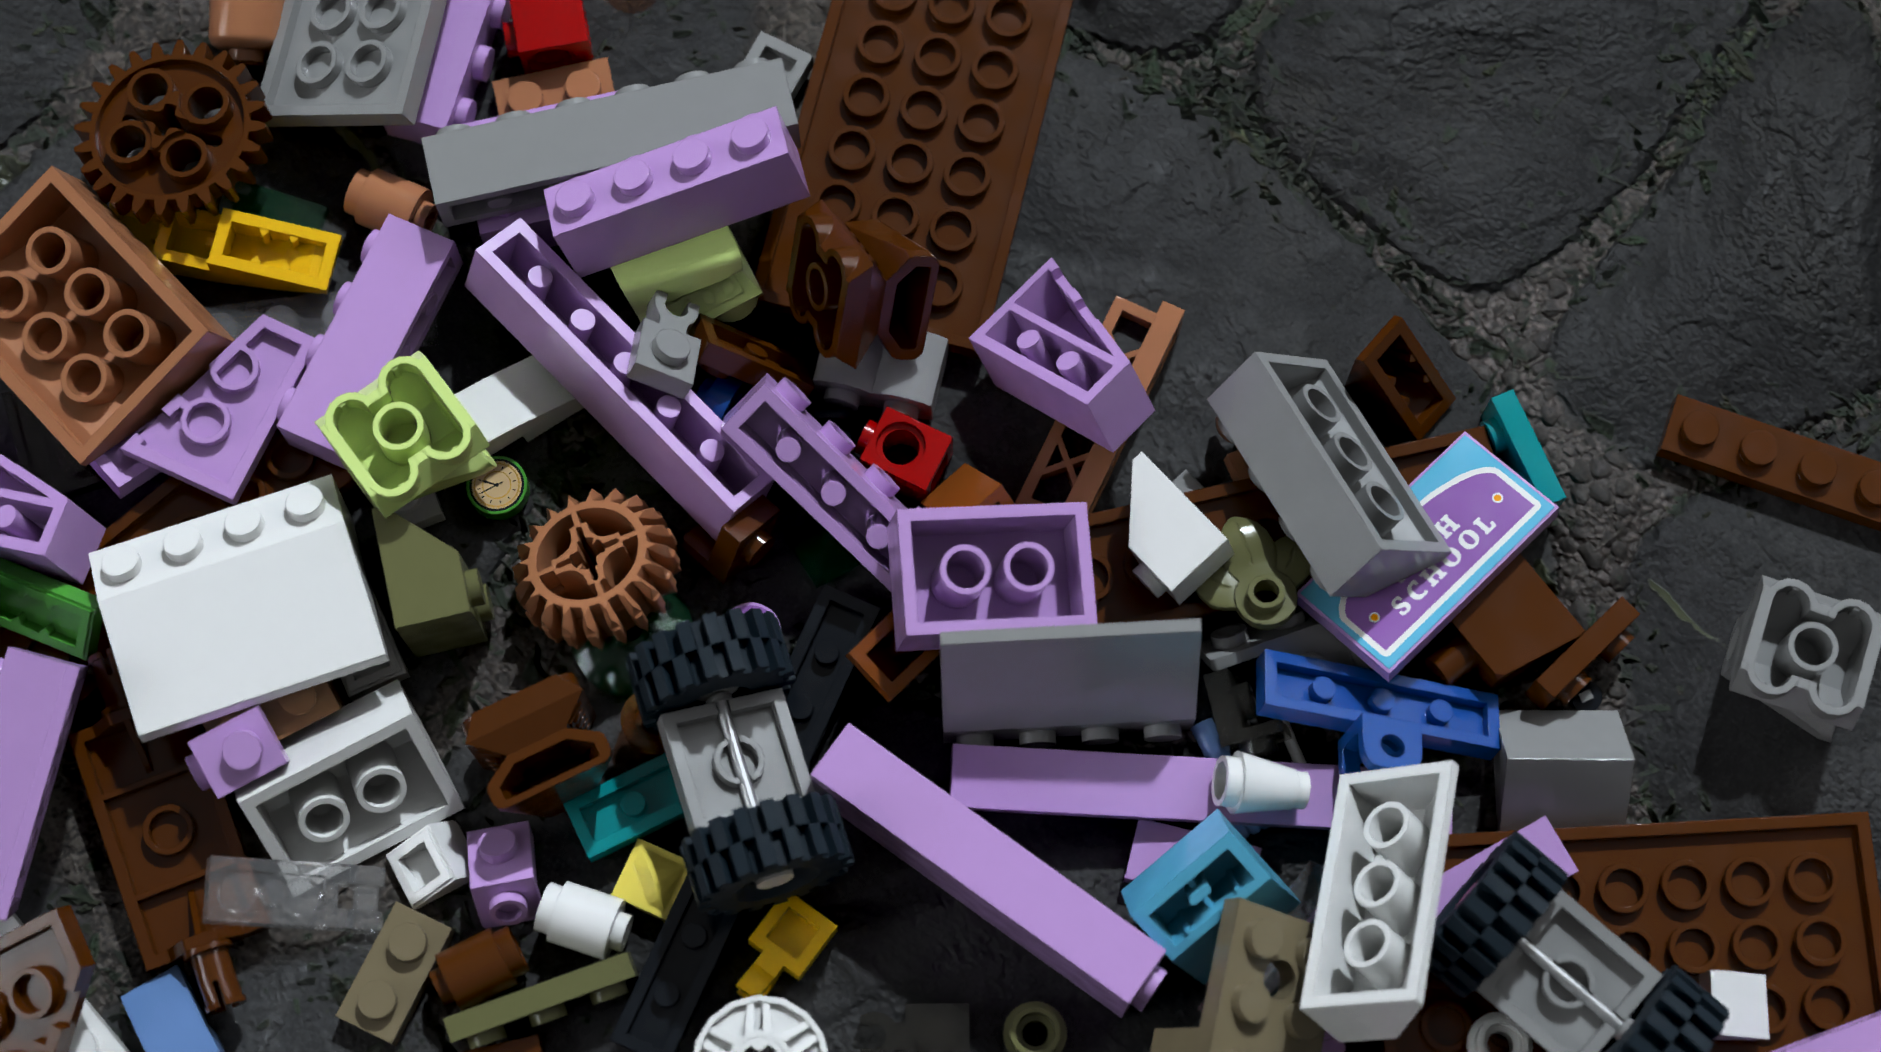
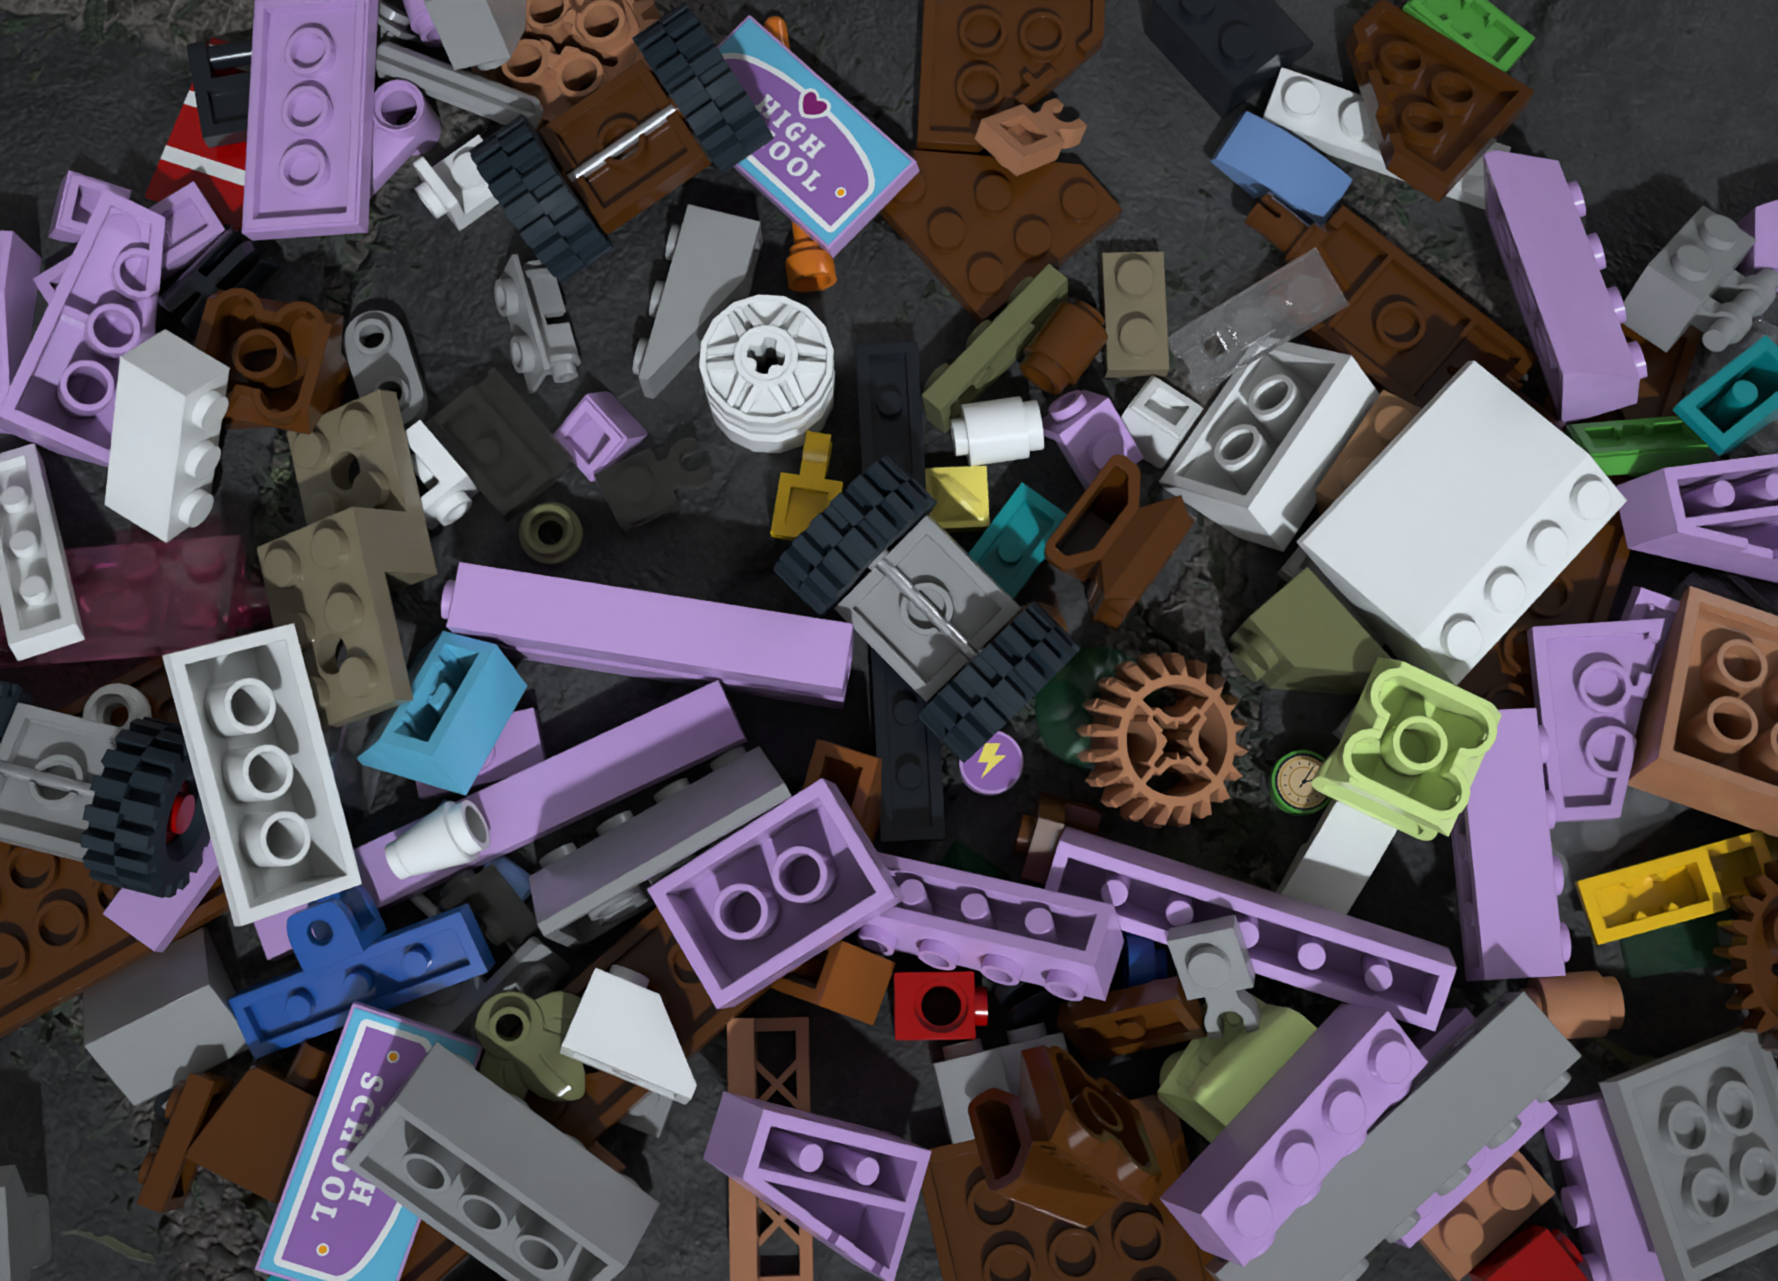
camera: 150 degrees right, 5 degrees up
lavender bracket [186,704,290,799] -> none

